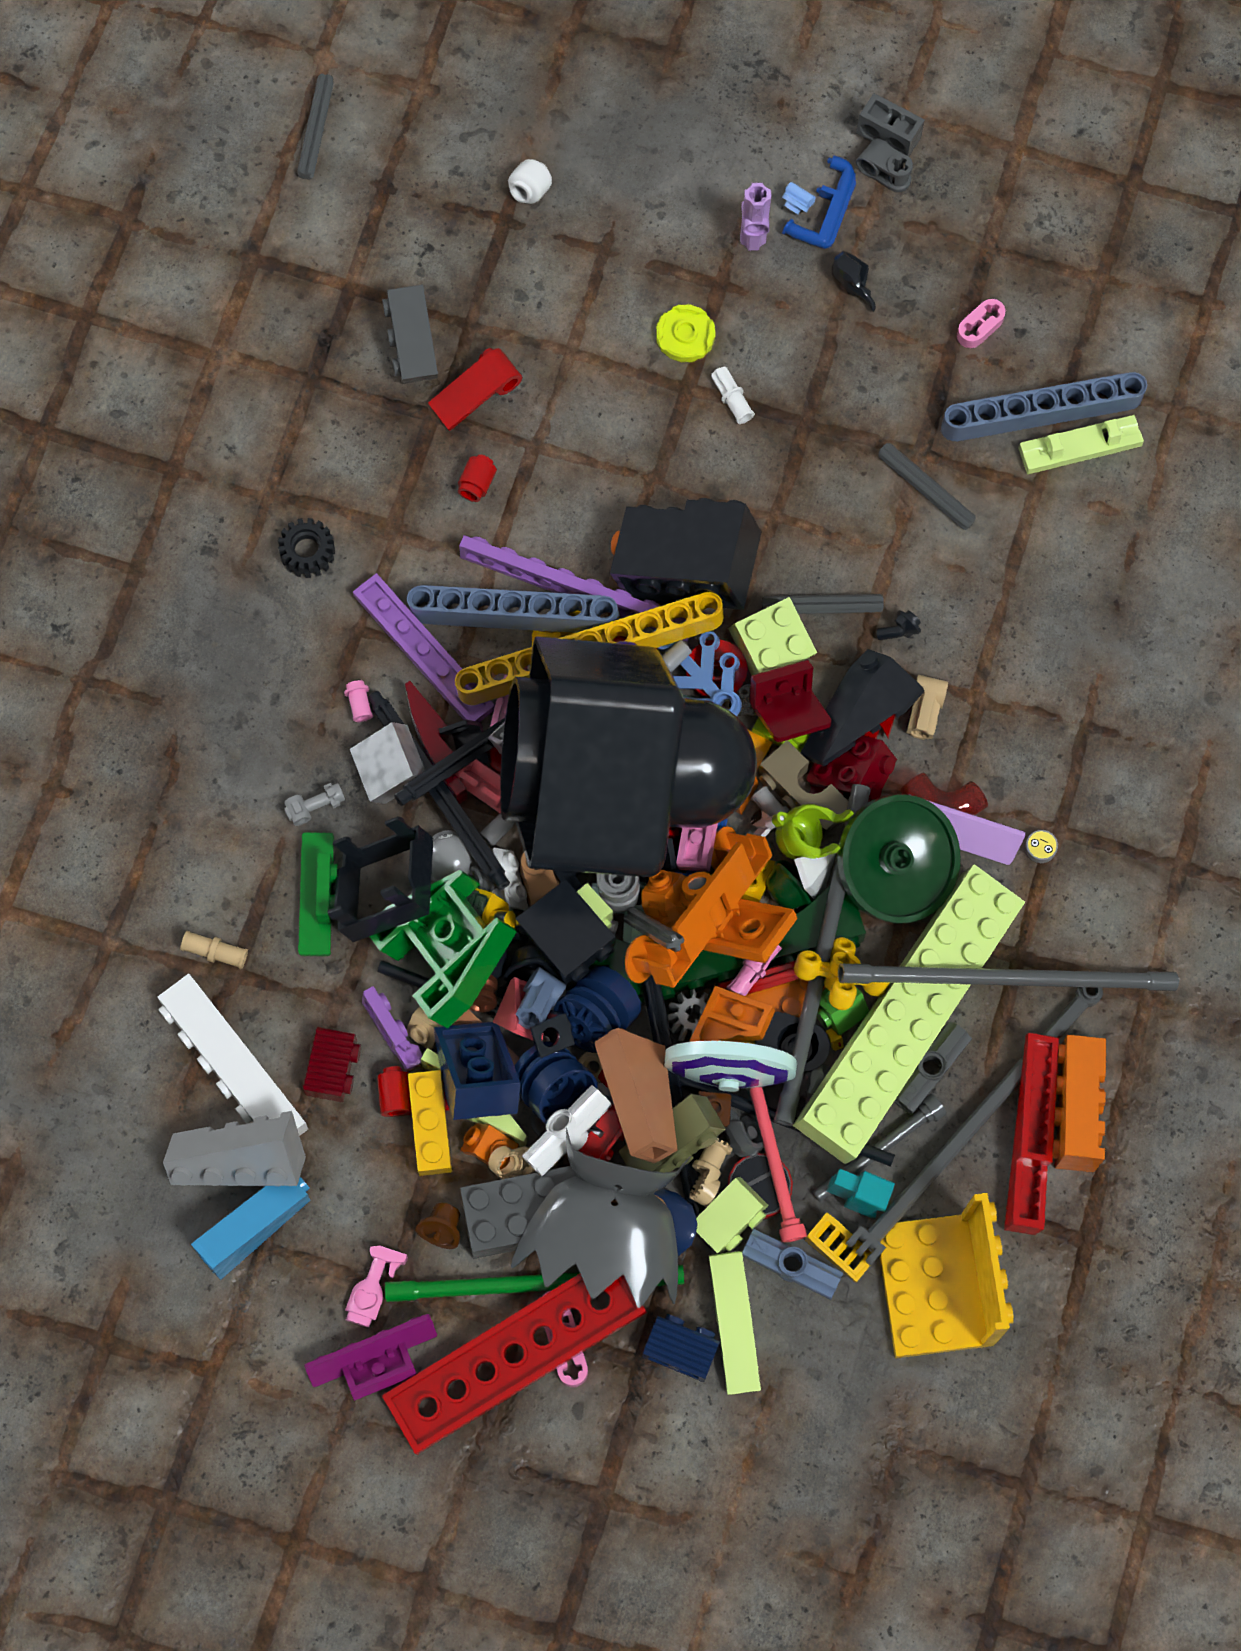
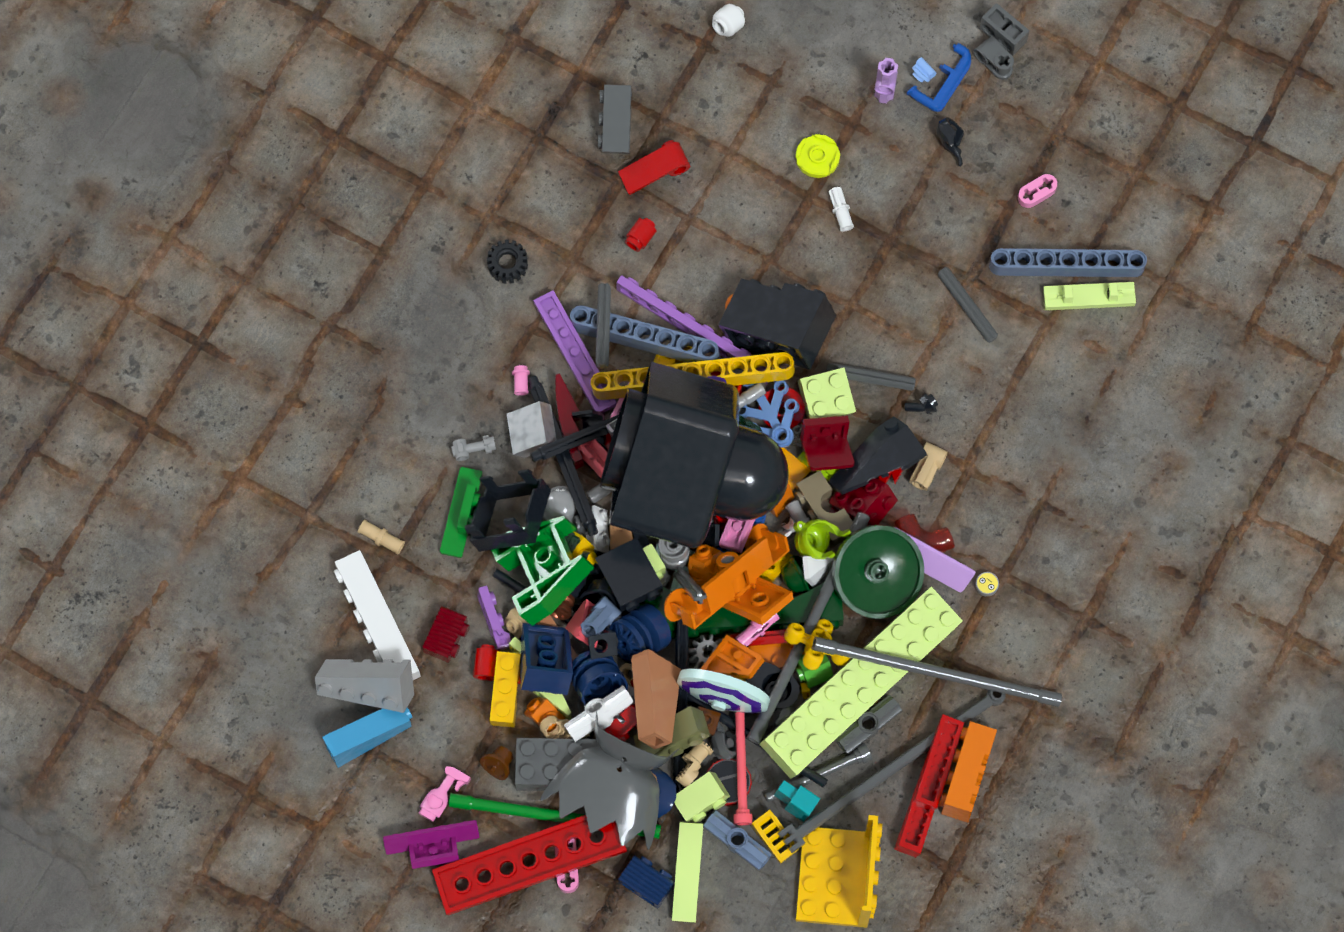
camera: 15 degrees right, 0 degrees up
none -> dark grey axle [596,283,611,368]

